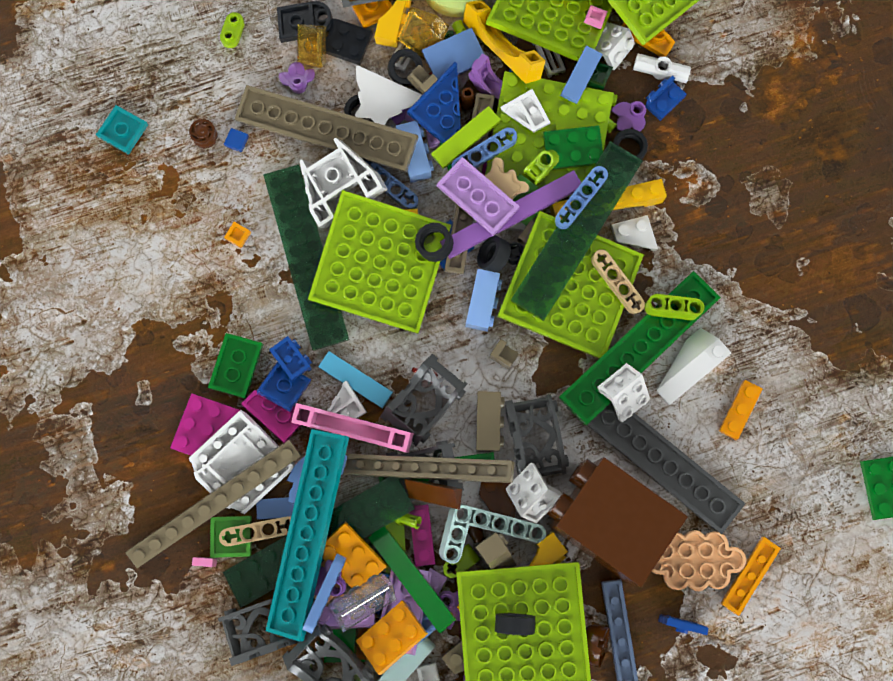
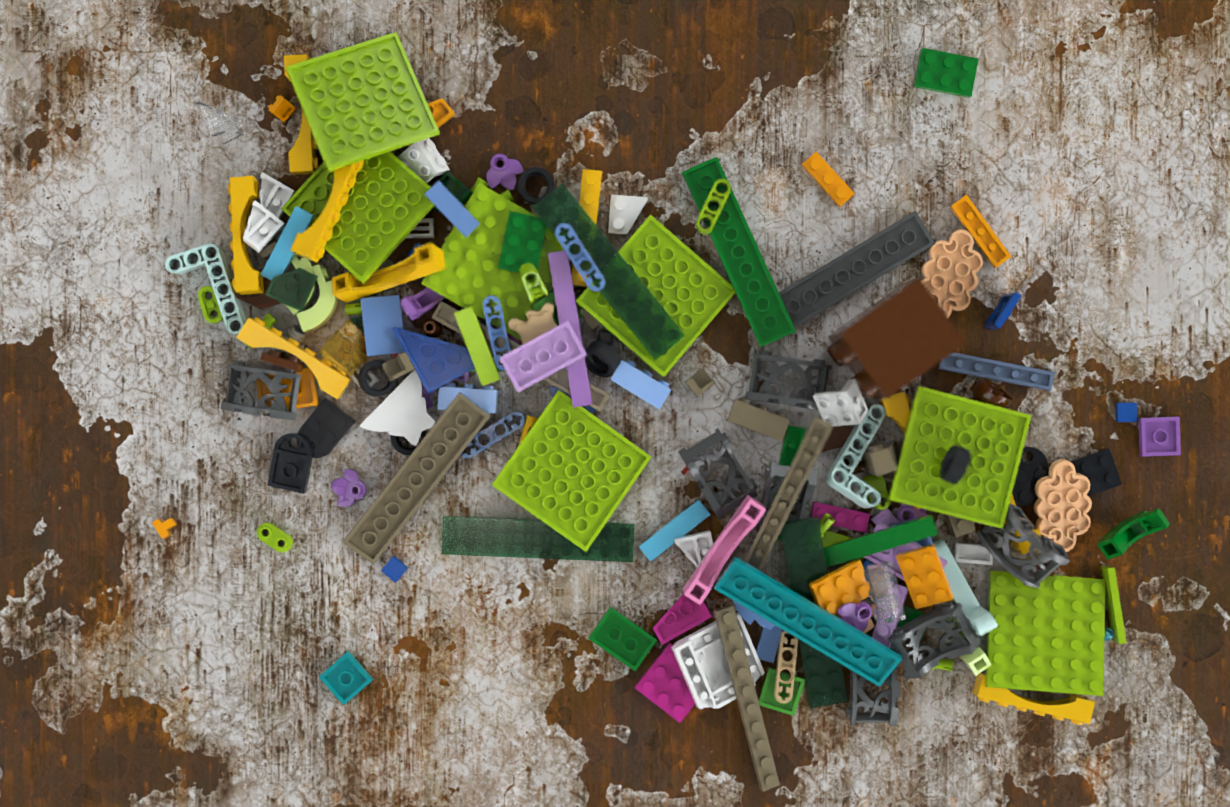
camera: 70 degrees left, 10 degrees up
reddish brown wheel [189,119,218,149] -> none
bright pink tile [192,557,217,567] -> none
light orange tile [224,222,251,248] -> none
blue plate [257,362,311,412] -> none
blue bracket [269,336,312,381] -> none
clear yellow slope [297,24,326,68] -> none
white wedge [300,138,388,229] -> none
medium blue beam [302,554,347,634] -> none
reddish brown slope [405,478,462,509] -> none
black tyre [415,223,454,262] -> none
white wing [500,89,550,133] -> none
bright pink tile [584,5,608,29] -> none
tan beam [591,250,645,314] -> none
white bracket [597,363,650,422] -> none
white piece [633,53,691,83] -> none
blue bracket [645,75,687,121] -> none
white wedge [656,328,731,405] -> none

